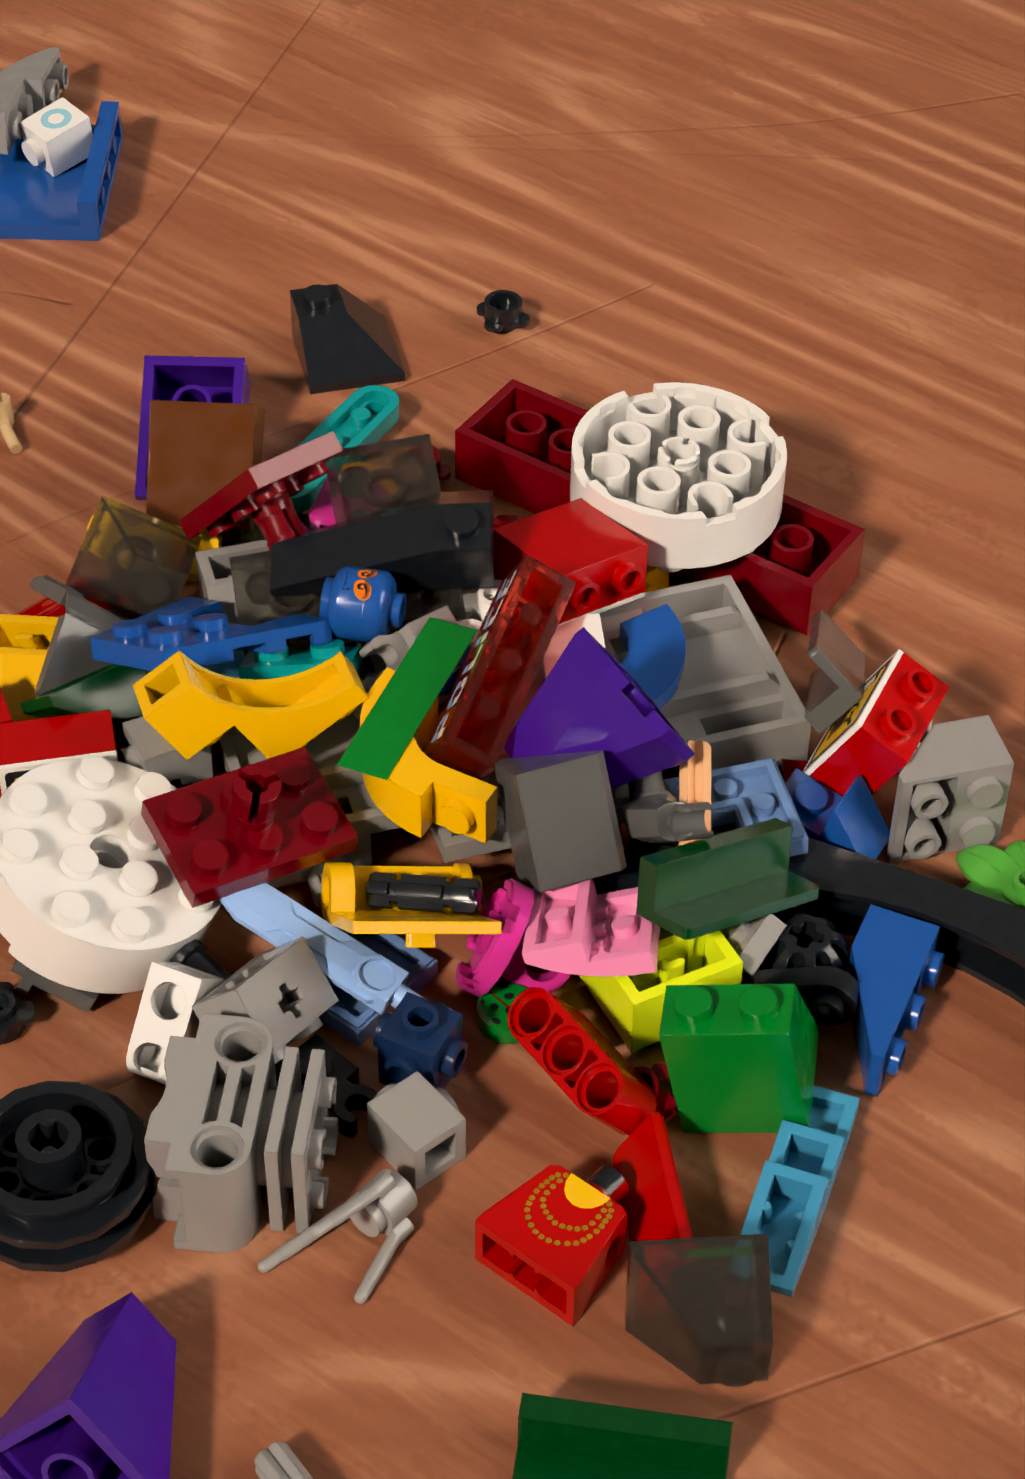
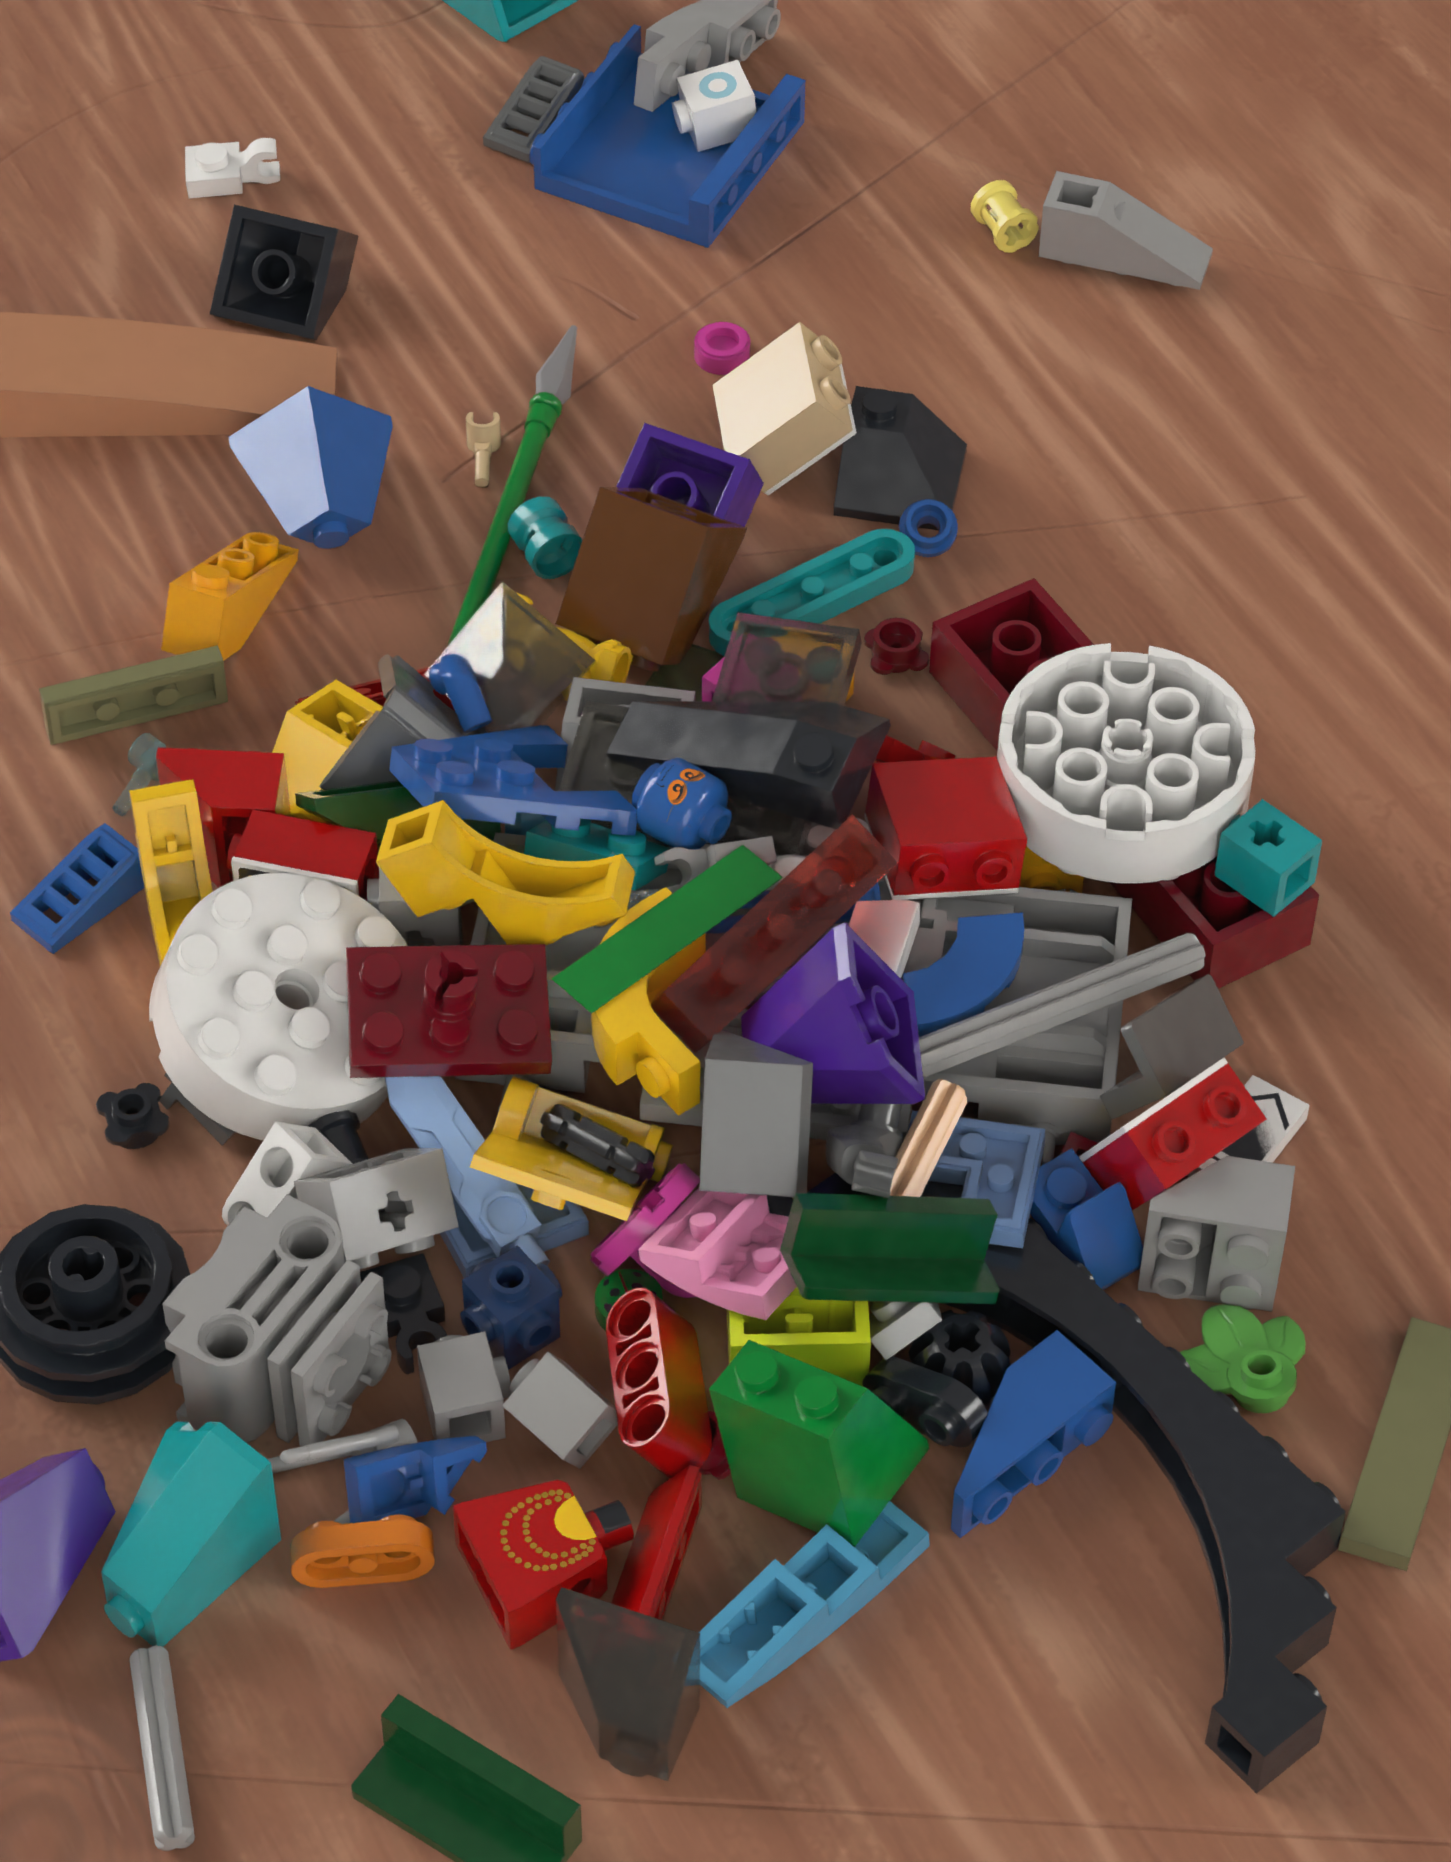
camera: 25 degrees right, 5 degrees up
dark red plate [179,431,343,553] -> none
black plate [477,290,530,333] -> none
none -> teal slope [101,1422,281,1647]
none -> orange plate [290,1515,435,1588]
none -> blue slope [343,1436,487,1523]
none -> blue arm [429,654,493,733]
none -> green piece [448,325,577,656]
none -> light grey brick [502,1352,618,1469]
none -> teal wheel [508,497,582,579]
none -> dark pink tile [694,322,751,375]
none -> tan piece [713,322,856,496]
none -> blue plate [899,499,958,557]
none -> light grey axle [919,933,1206,1078]
none -> light yellow bush [970,180,1039,253]
none -> light grey slope [1039,171,1213,290]
none -> teal brick [1215,799,1322,917]

